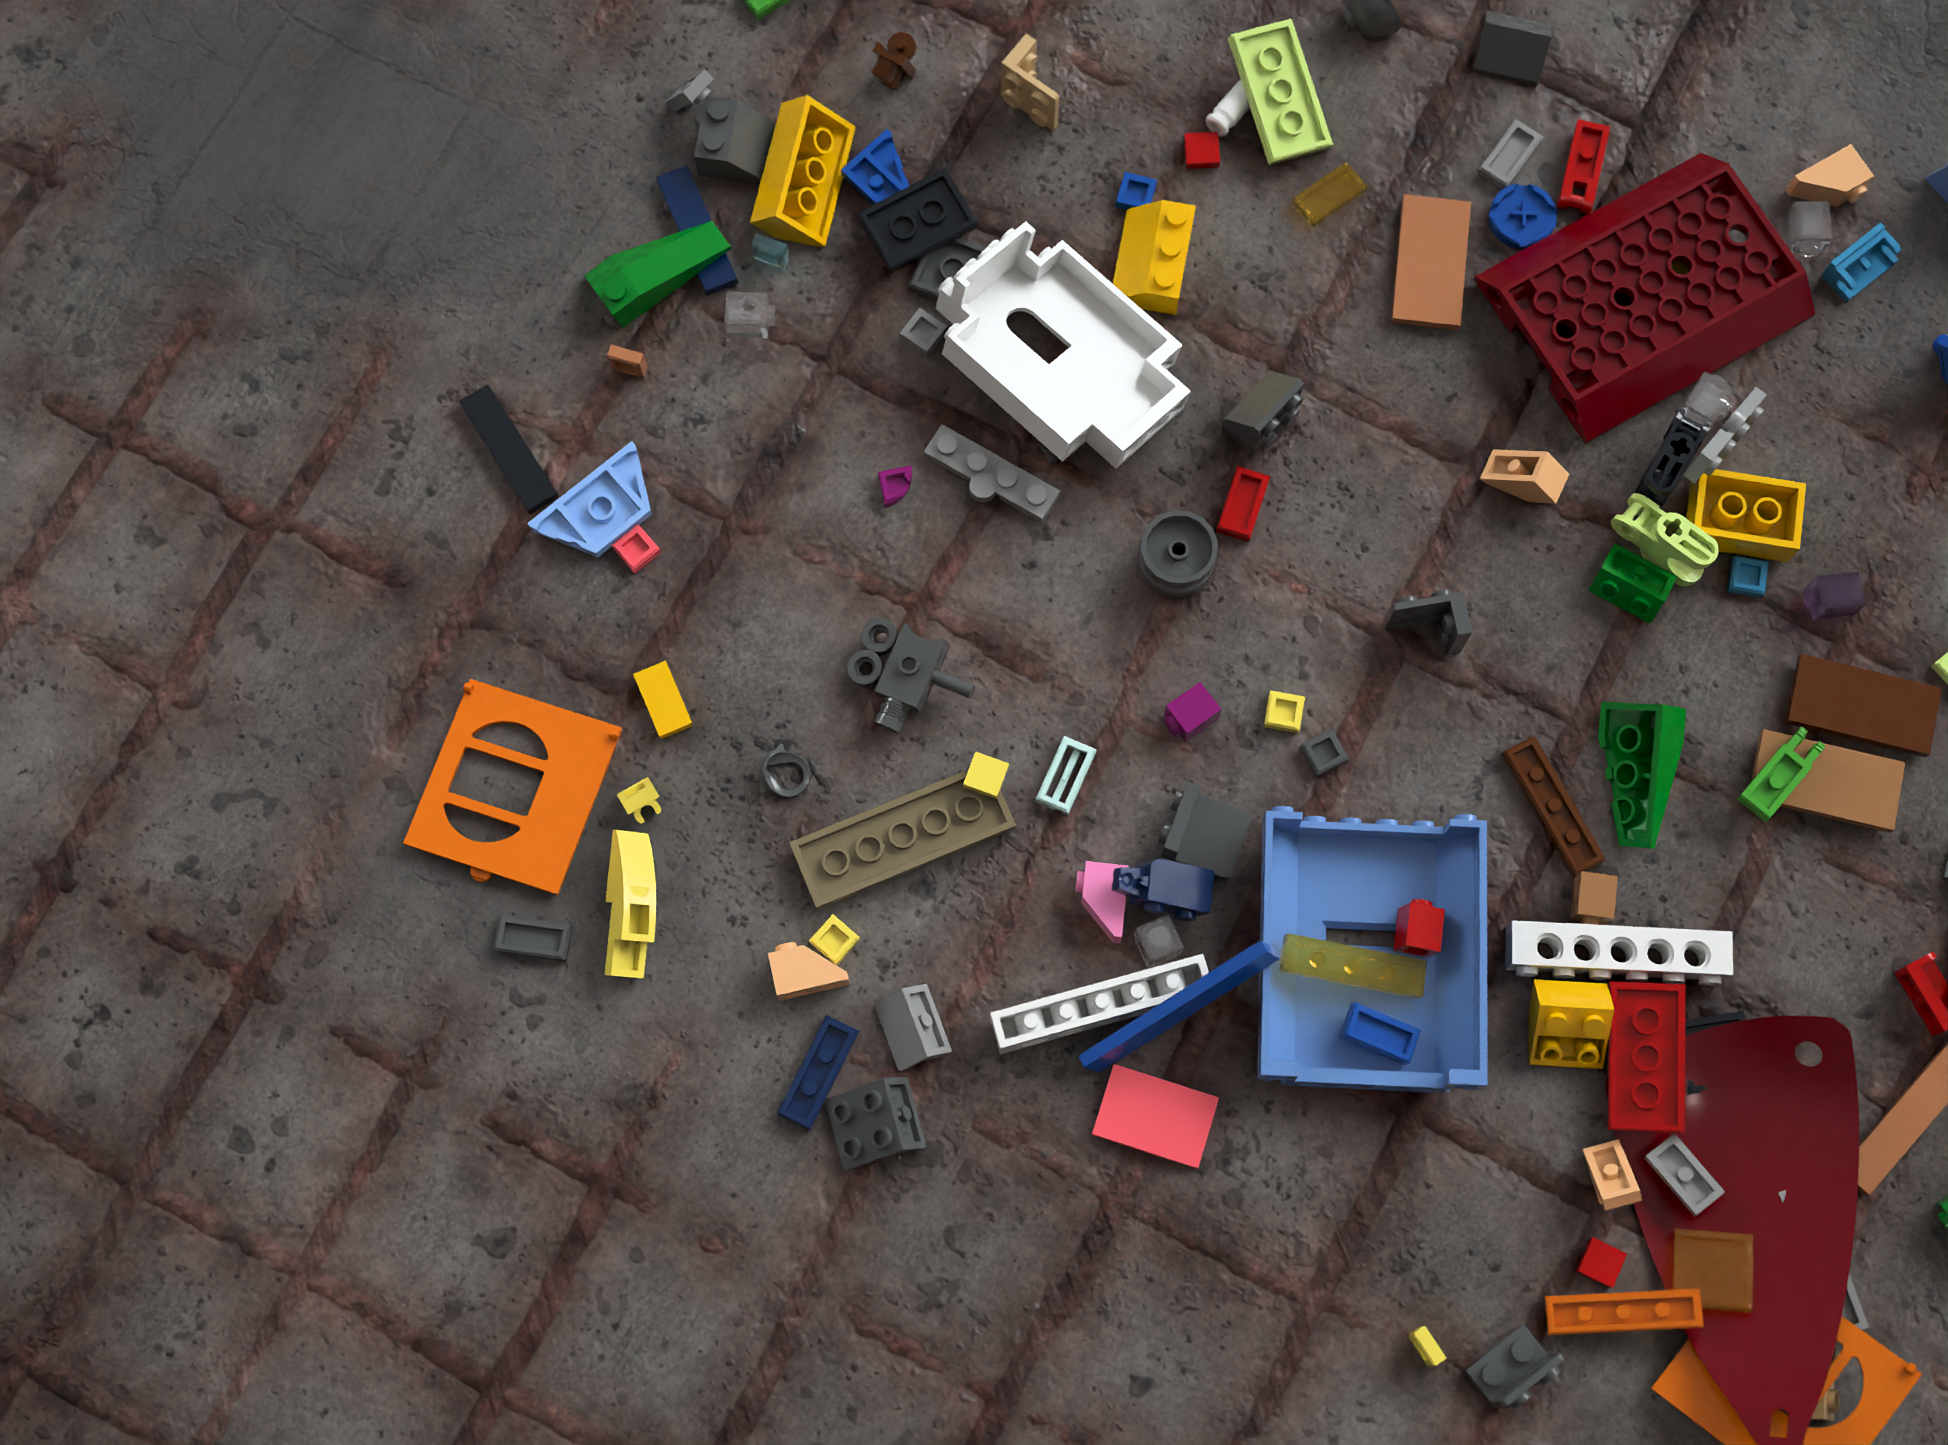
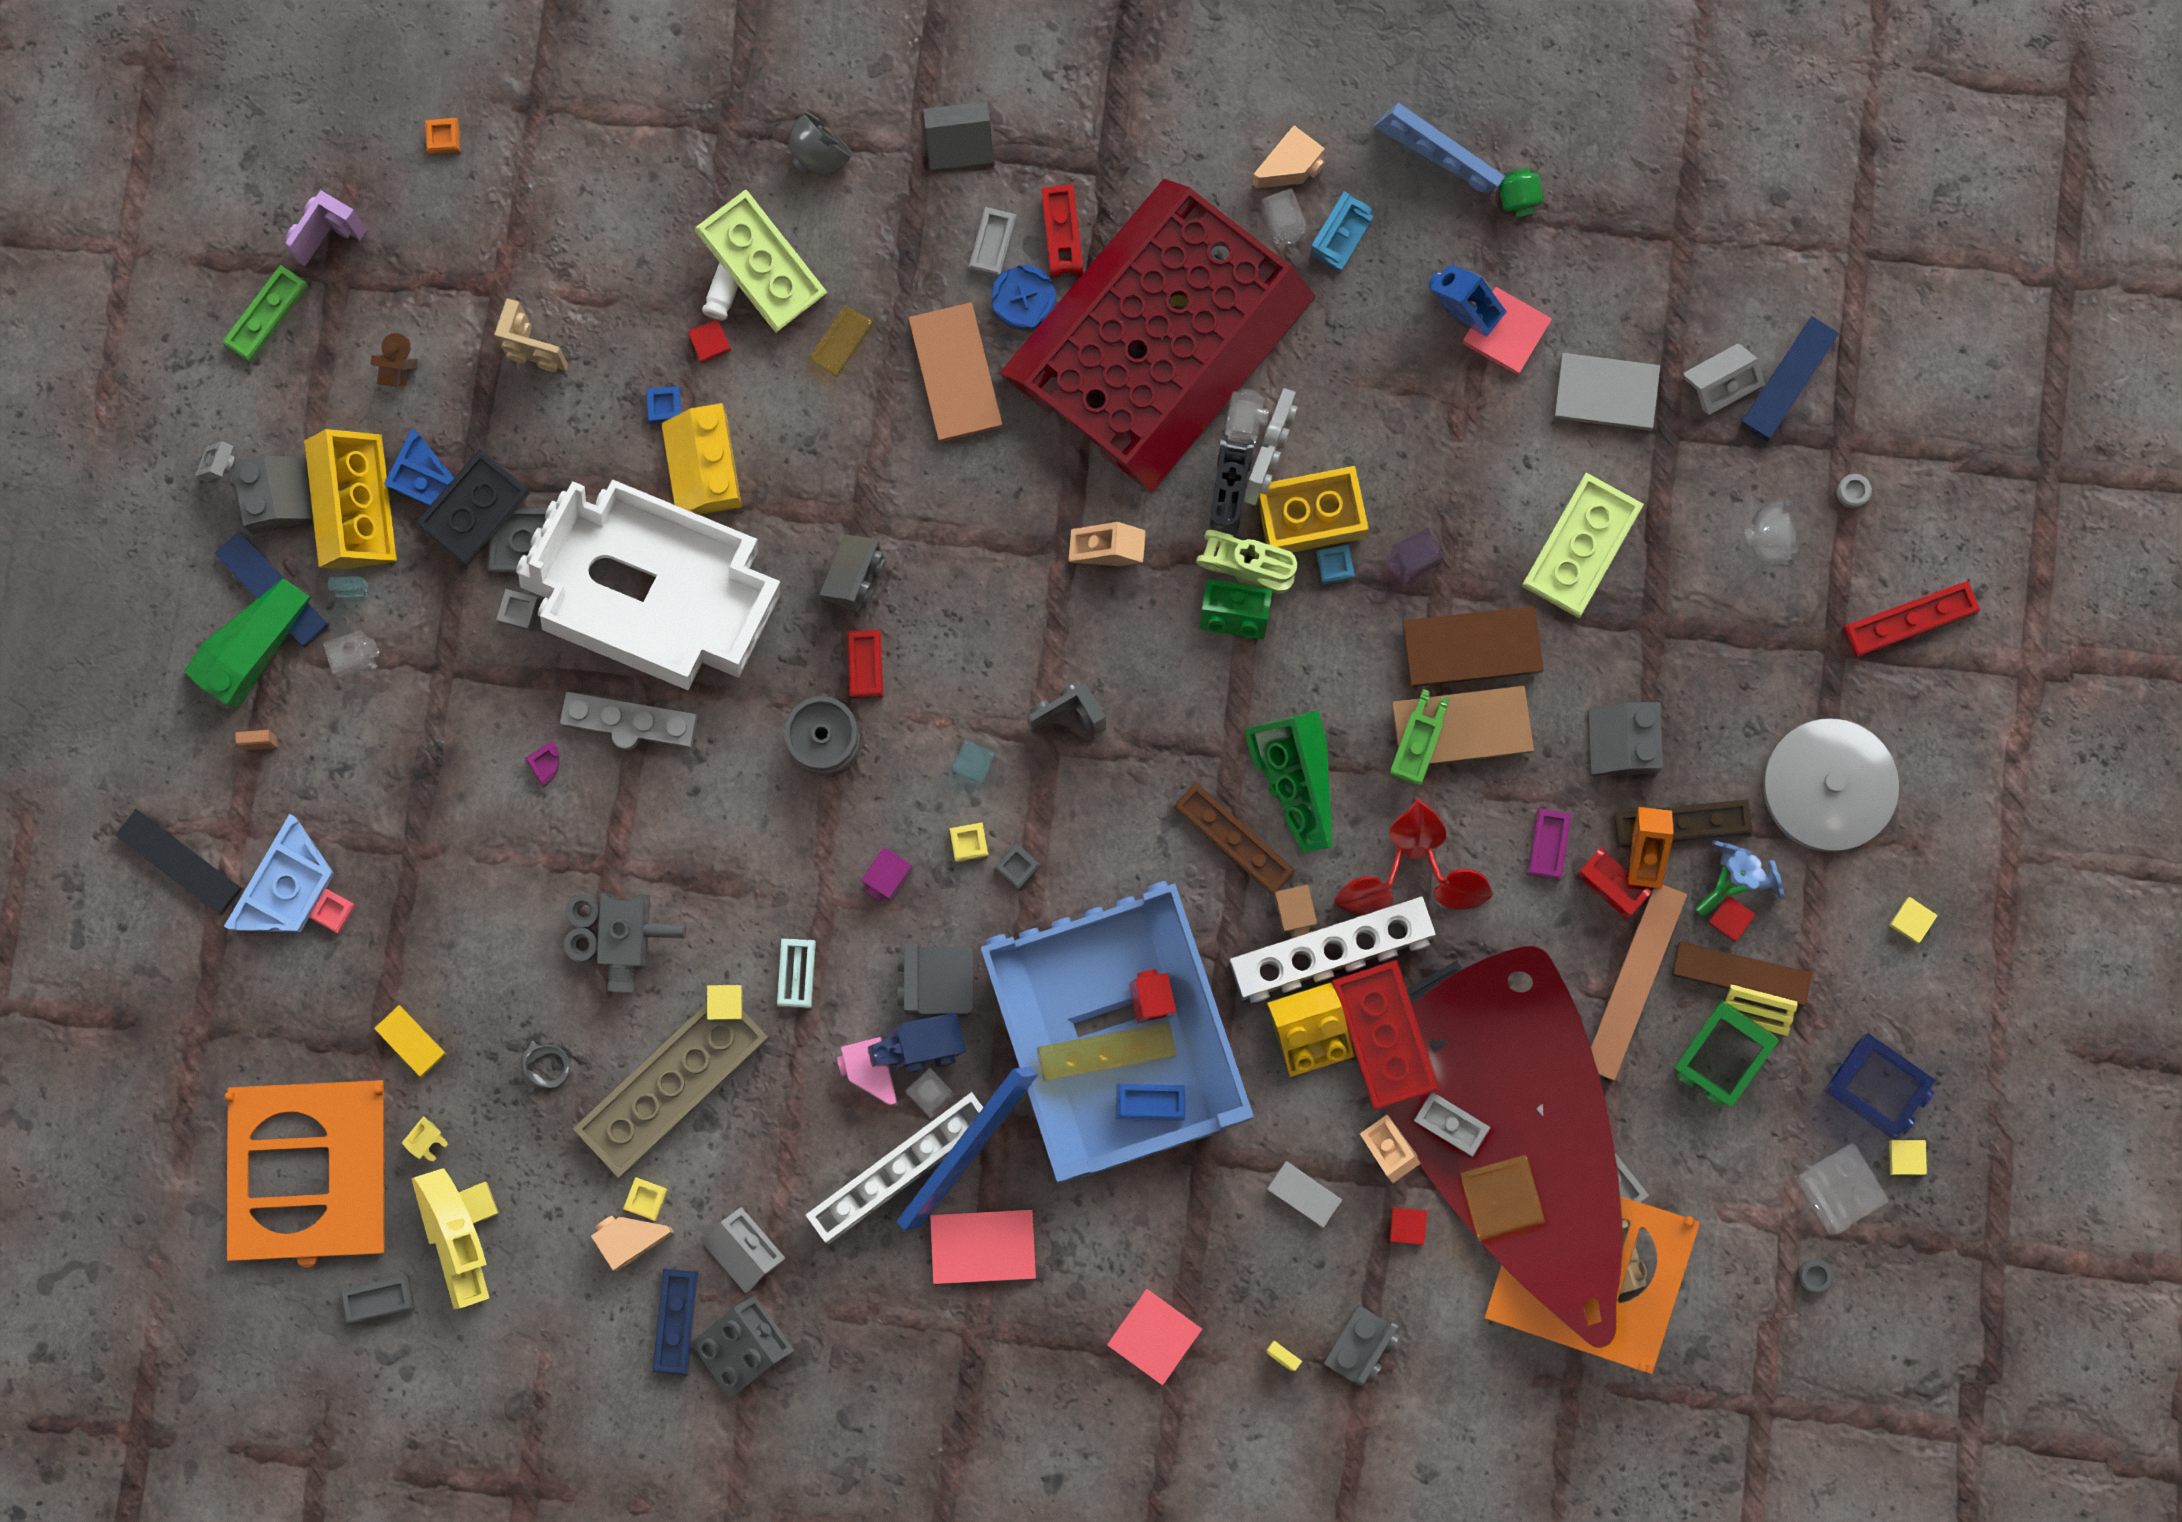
camera: 20 degrees left, 5 degrees up
orange tile [1545,1289,1704,1335] -> none
none -> light yellow tile [459,1182,499,1224]
none -> clear light blue tile [952,739,996,784]
none -> coral tile [1107,1289,1202,1386]
none -> light grey tile [1267,1161,1342,1228]
none -> red plant [1334,799,1494,916]
none -> magenta tile [1527,808,1572,881]

